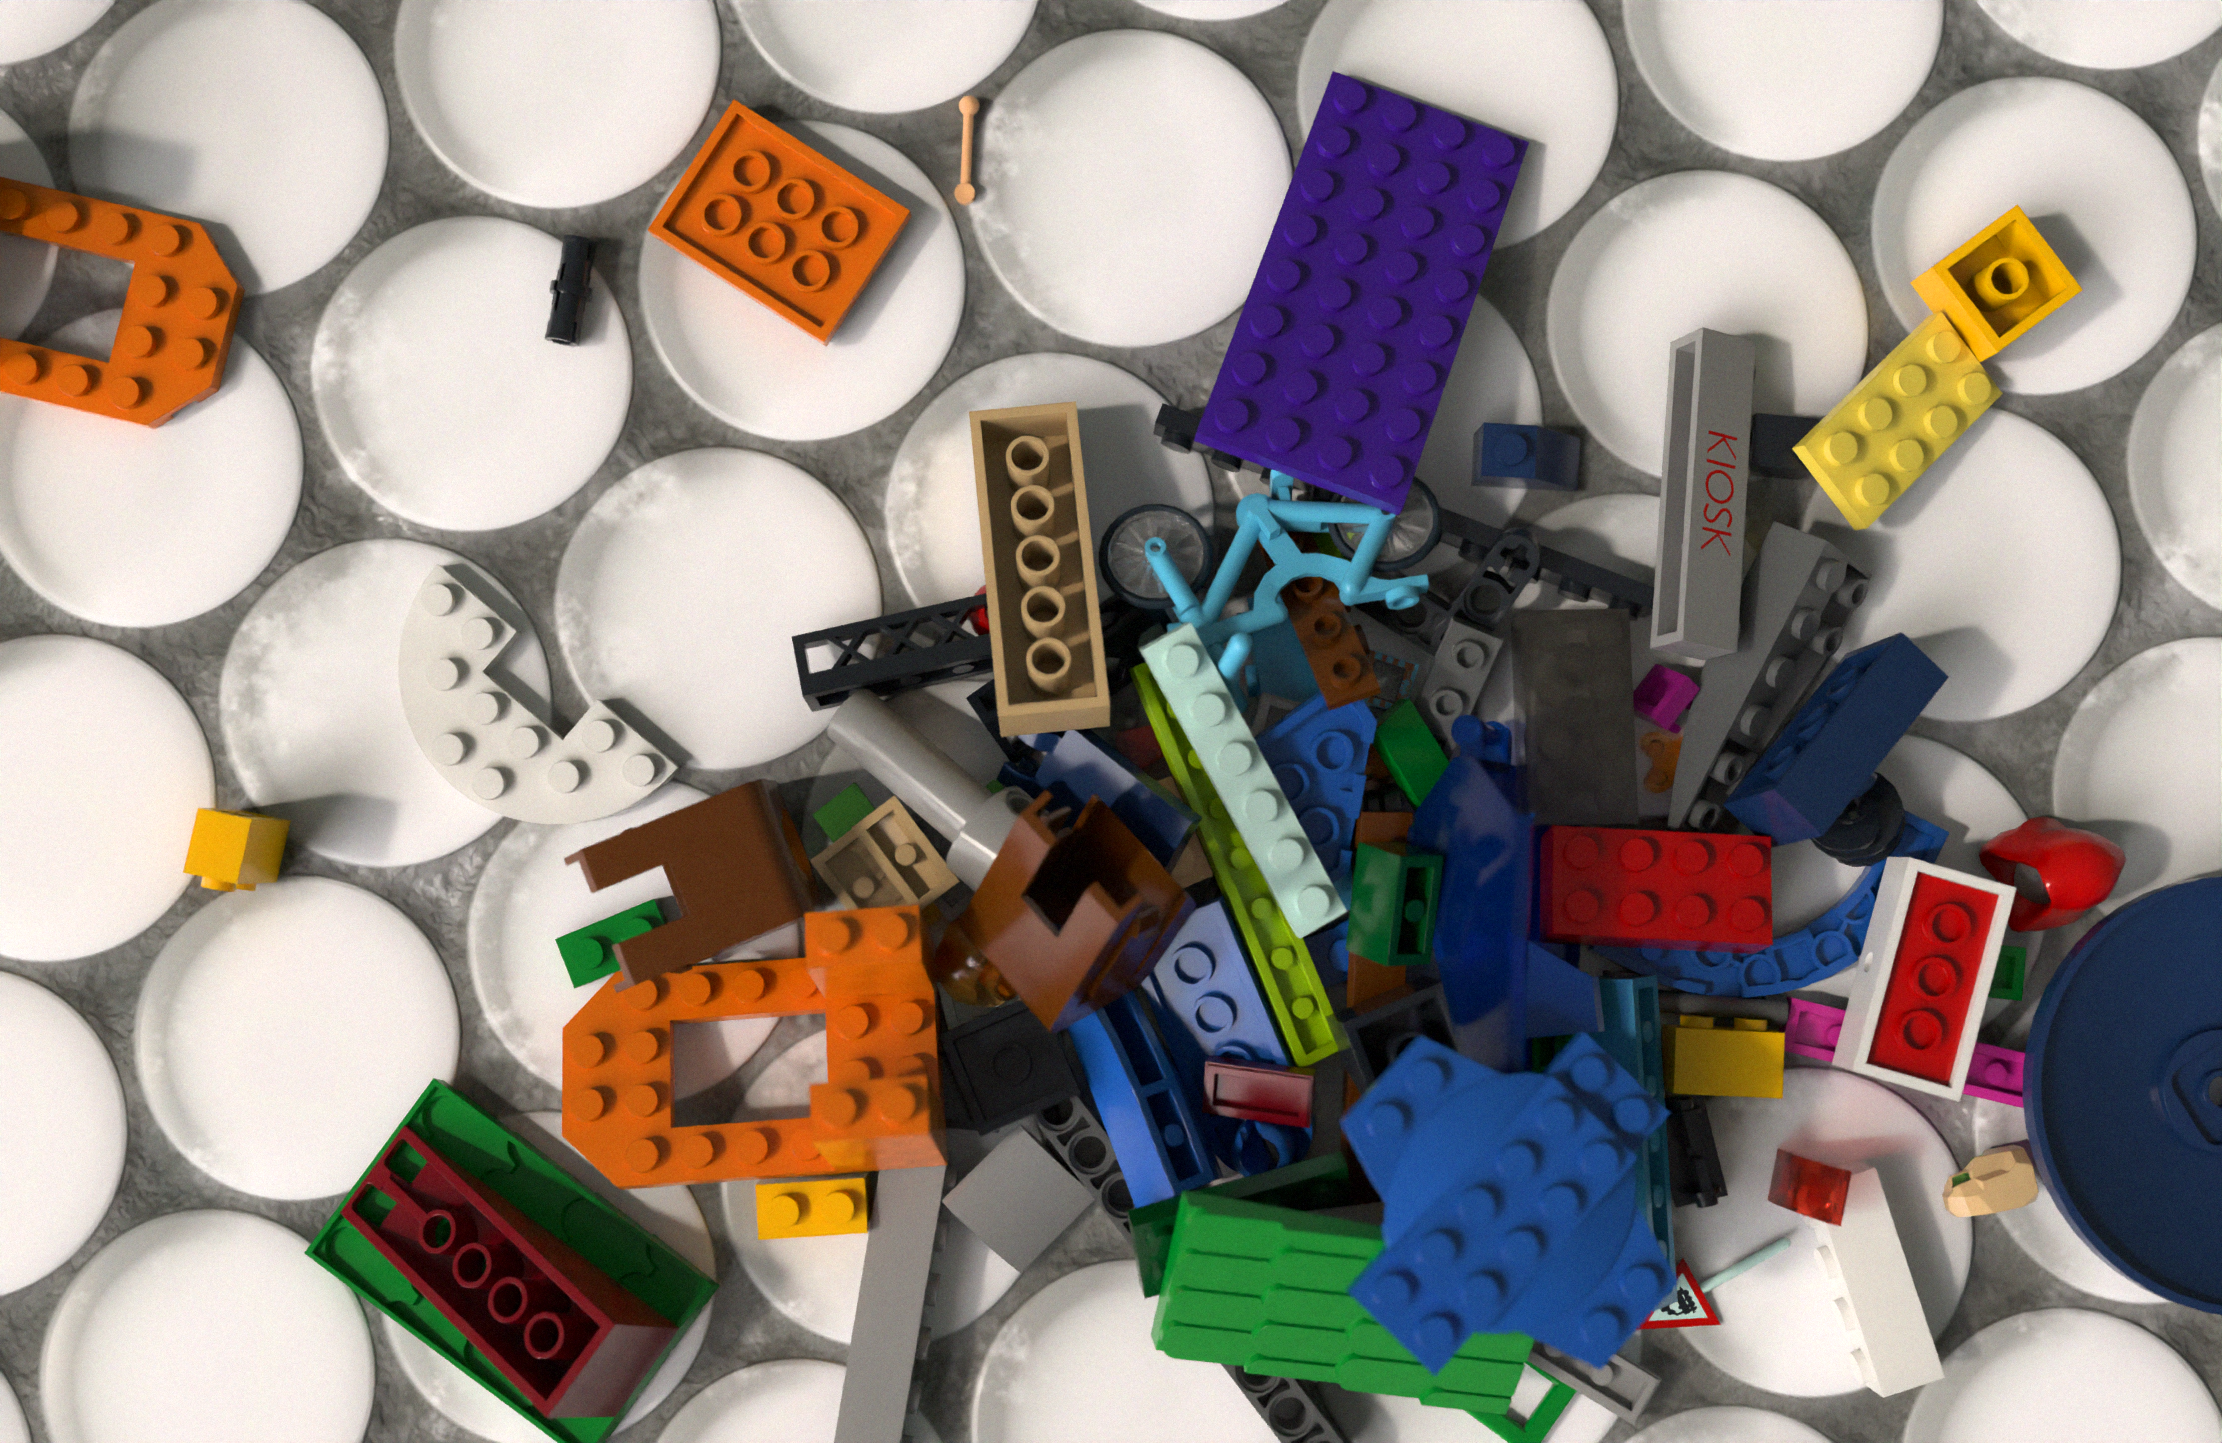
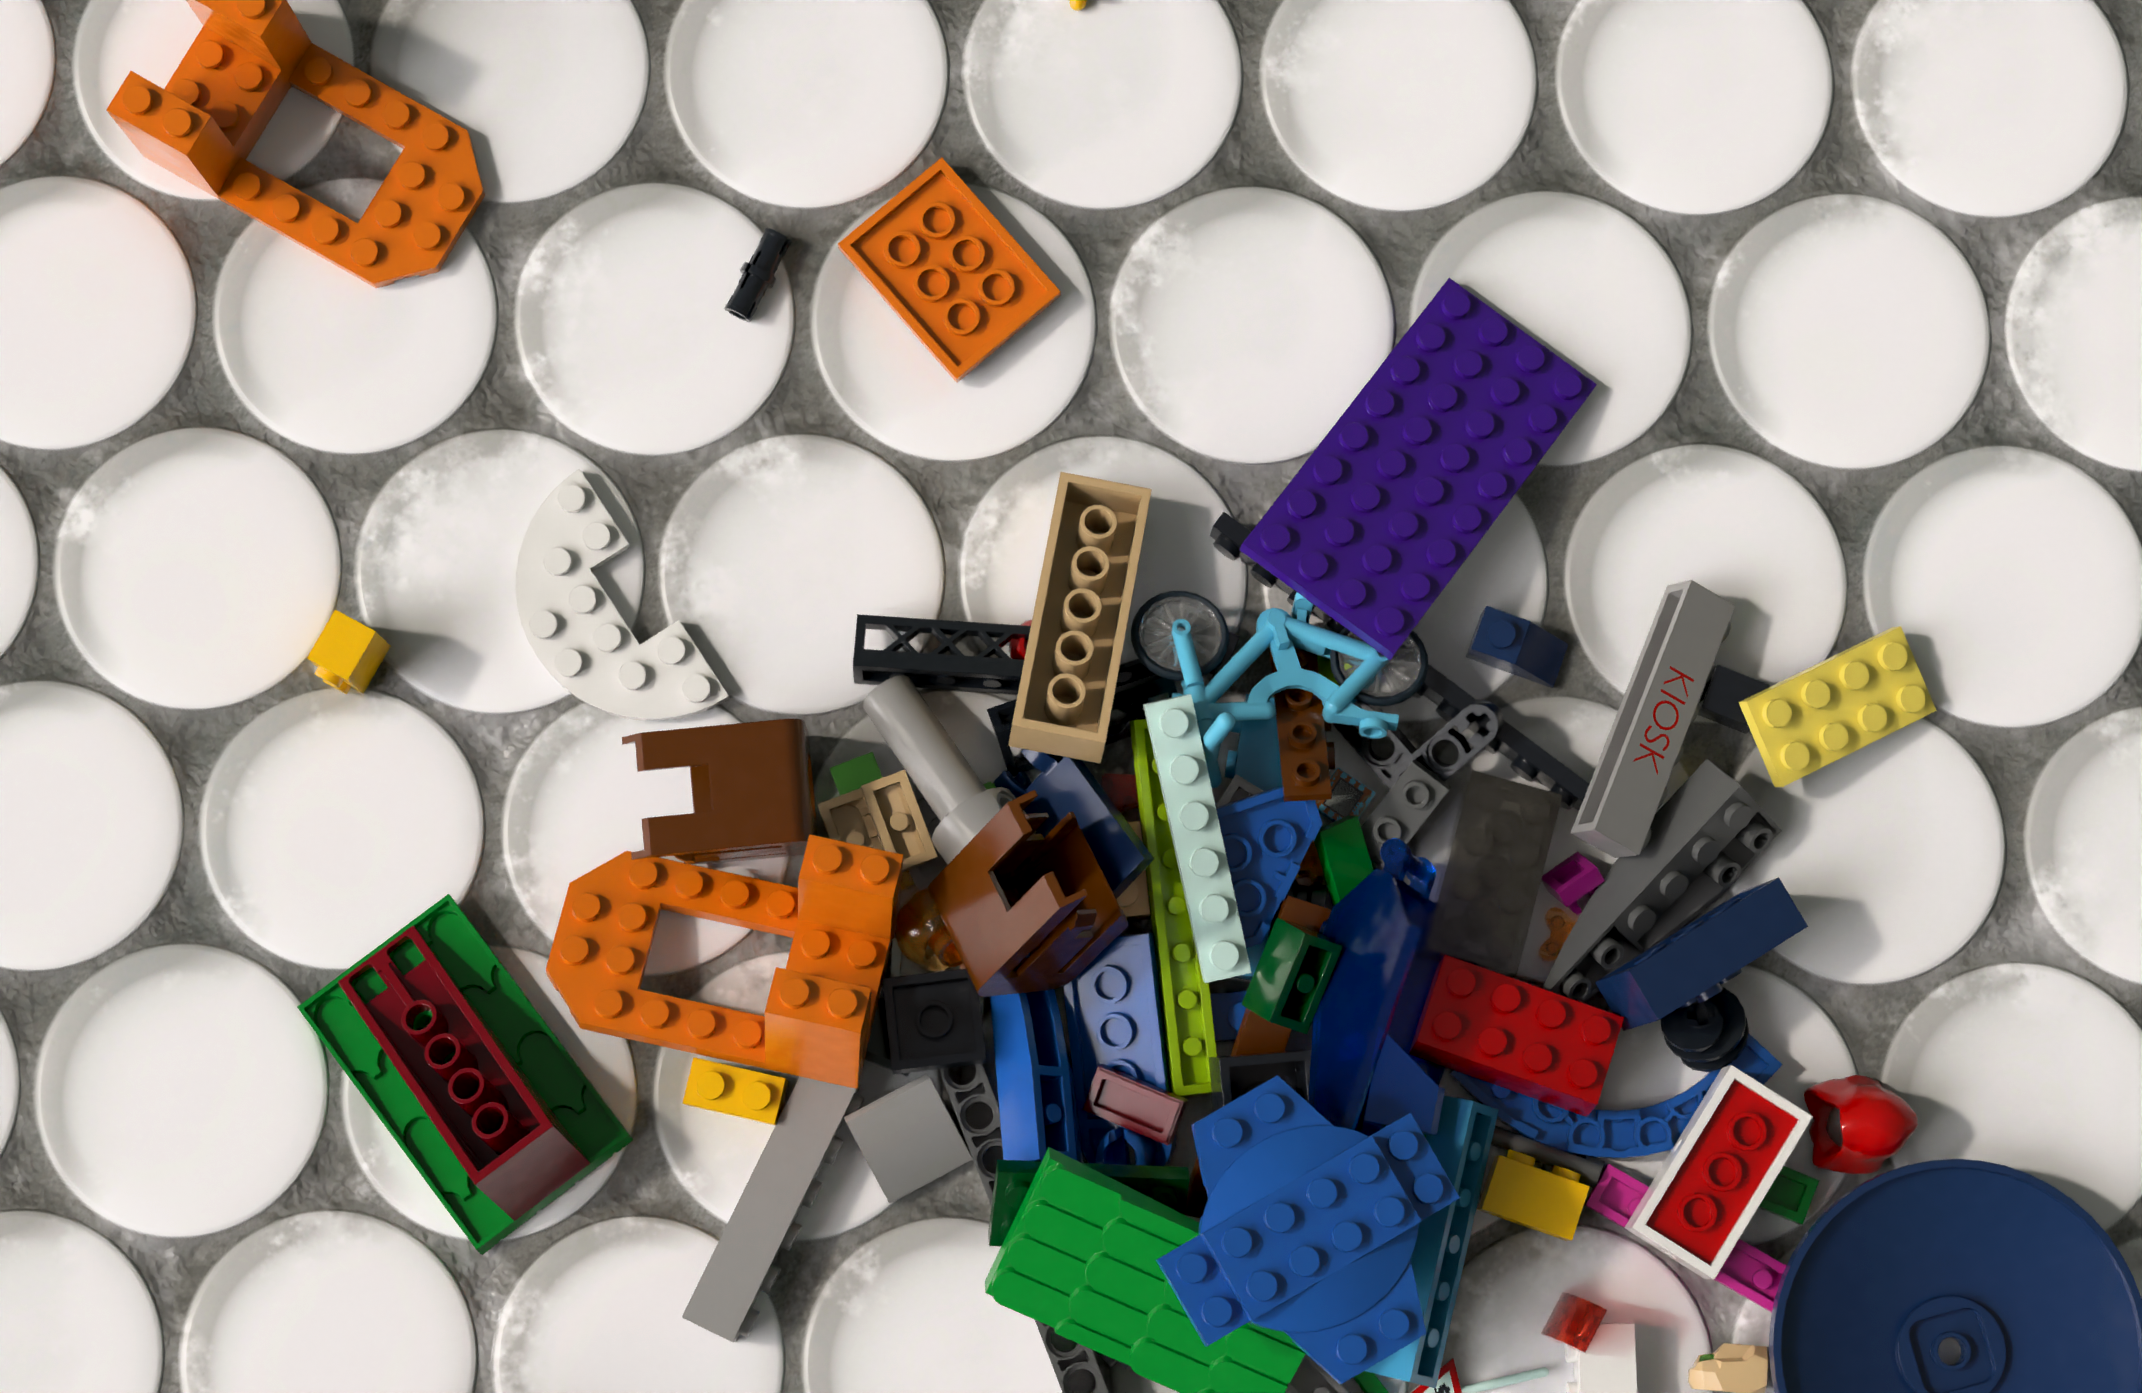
camera: 15 degrees right, 5 degrees down
green plate [555,898,668,989] -> none
light nougat hinge [954,95,979,206] -> none
black hinge [1665,1094,1728,1208] -> none
yellow brick [1910,204,2083,362] -> none

